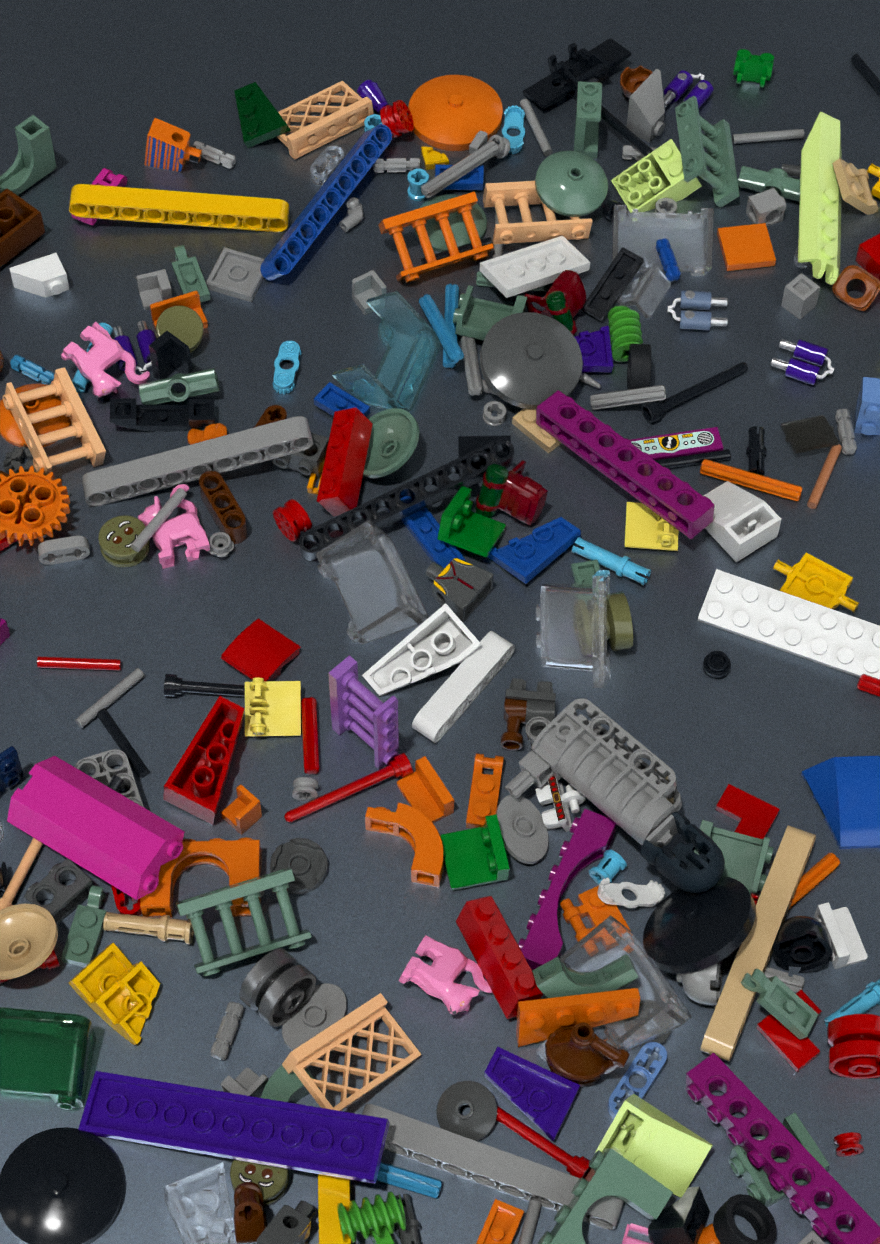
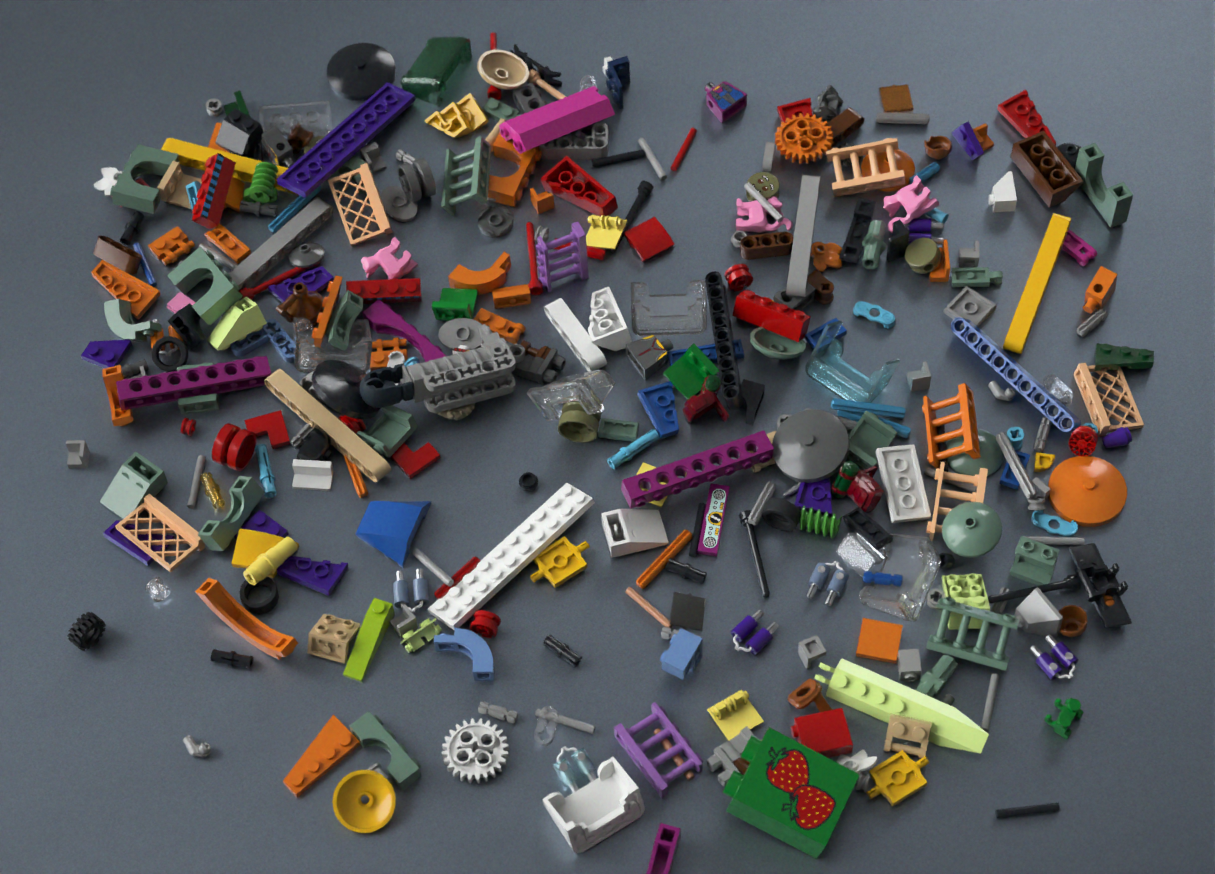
camera: 115 degrees right, 0 degrees up
sand green plate [741,969,819,1040] -> none

